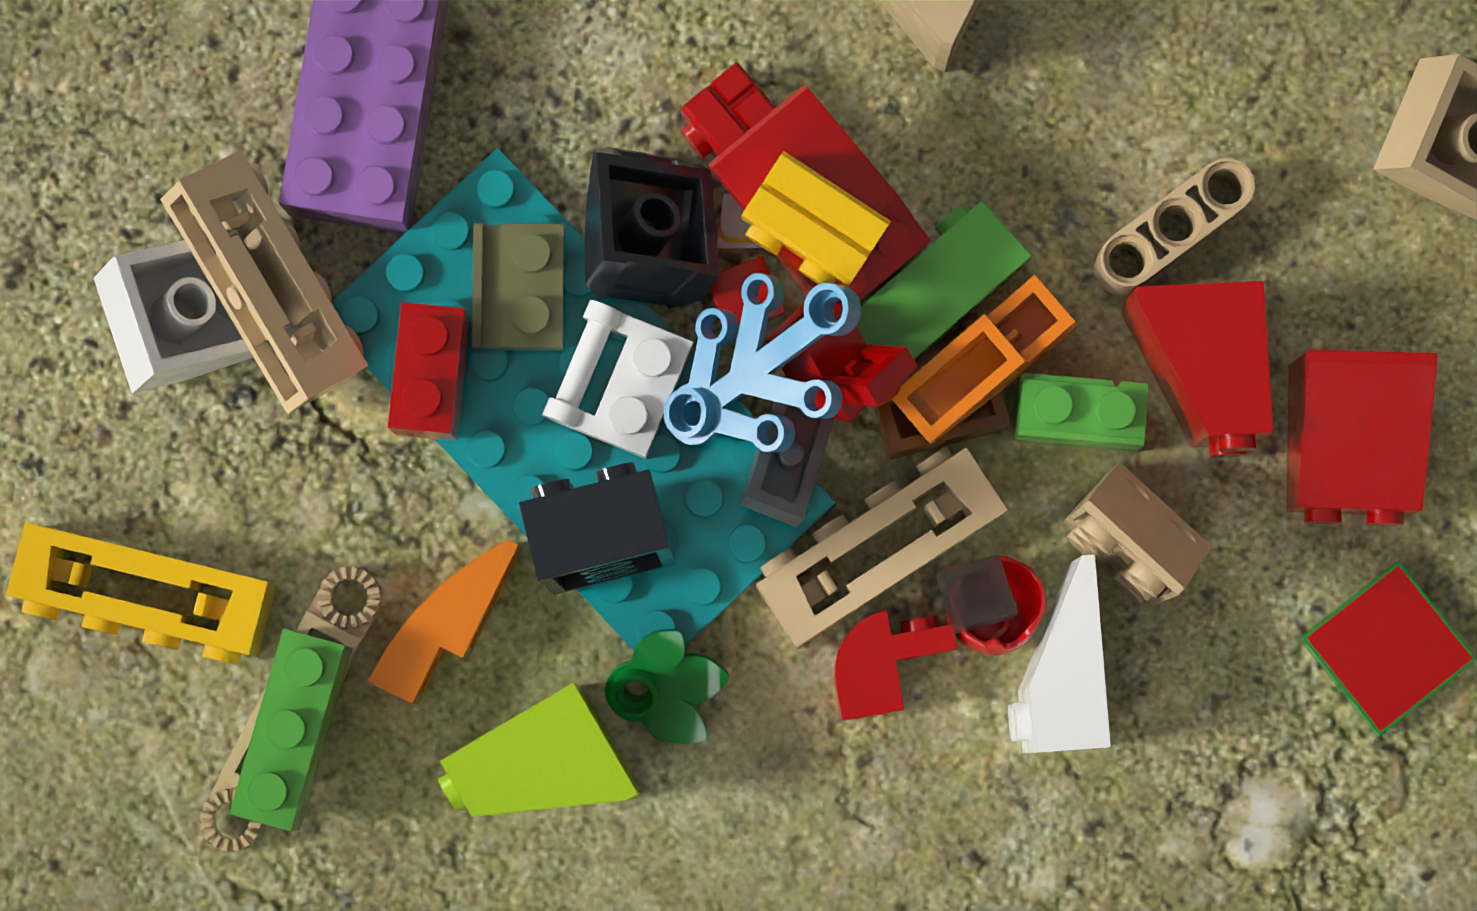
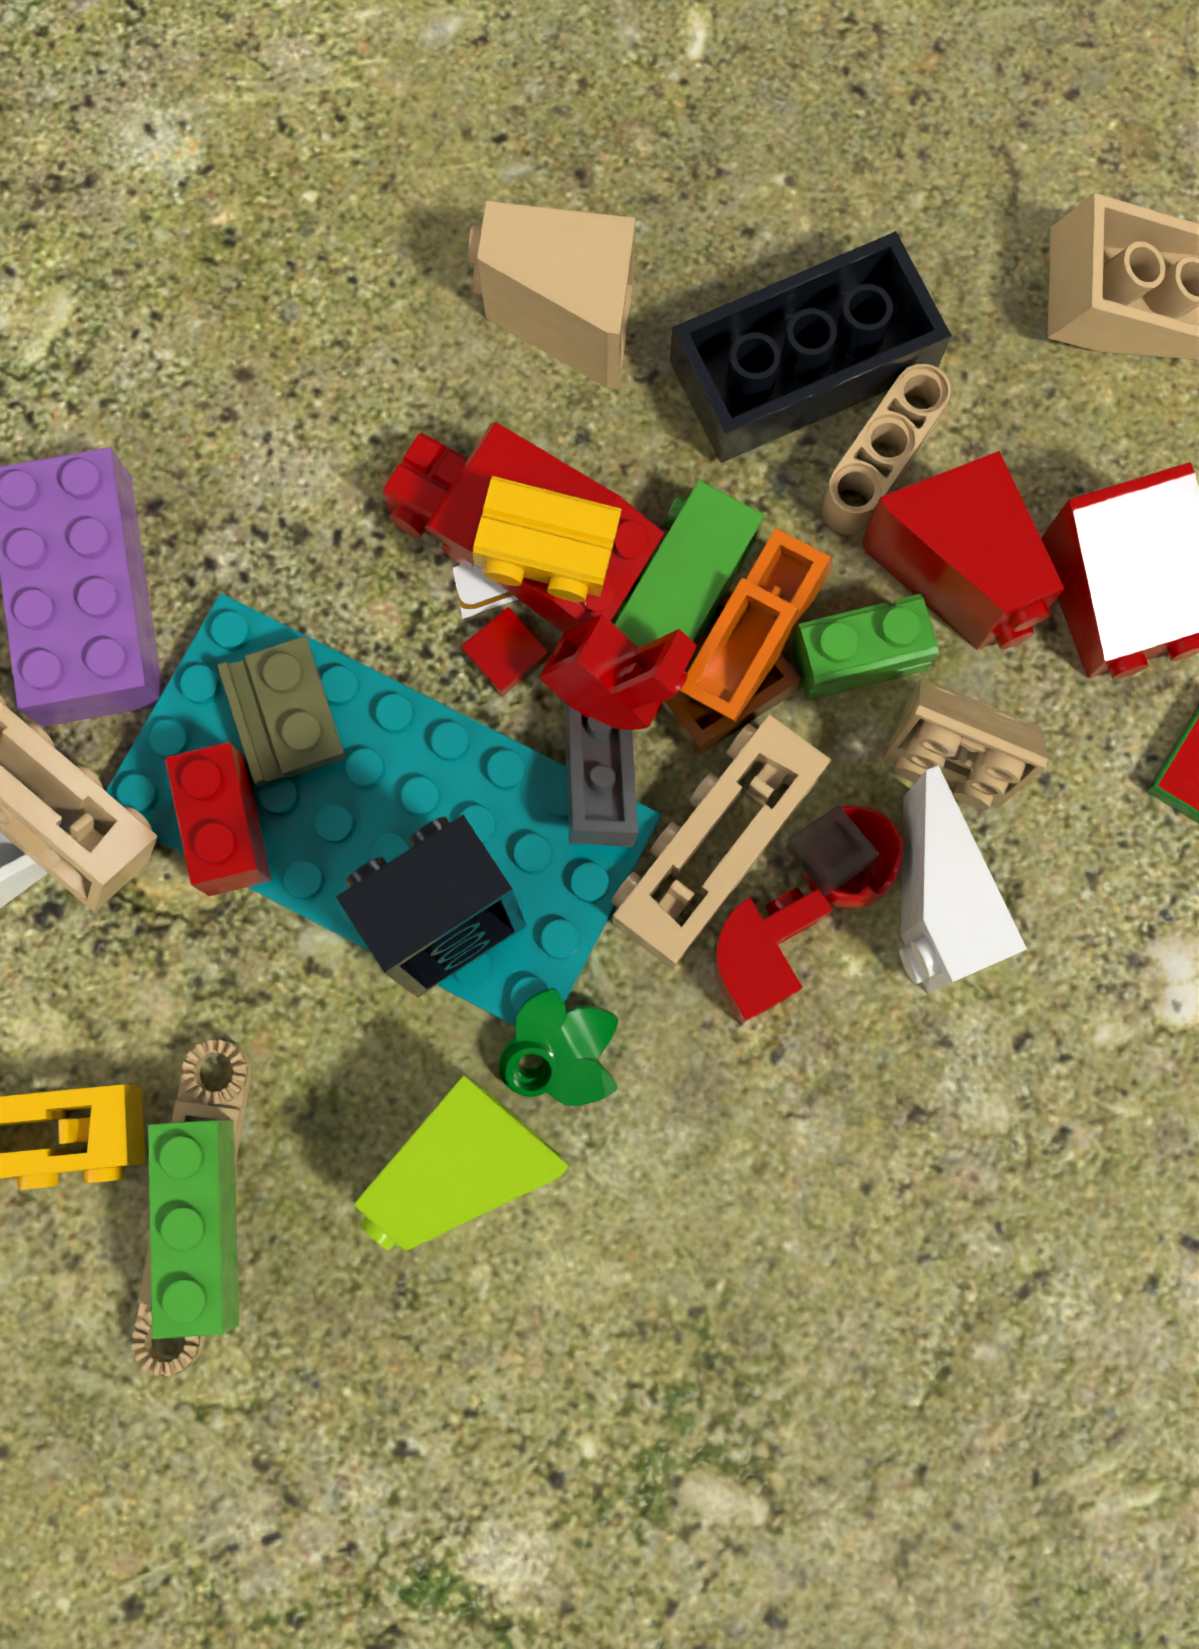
camera: 20 degrees left, 5 degrees down
orange slope [367,539,523,705] -> none
white plate [542,300,694,459] -> none
black slope [584,147,720,309] -> none
plant [664,273,861,453] -> none
none -> black brick [670,231,952,463]

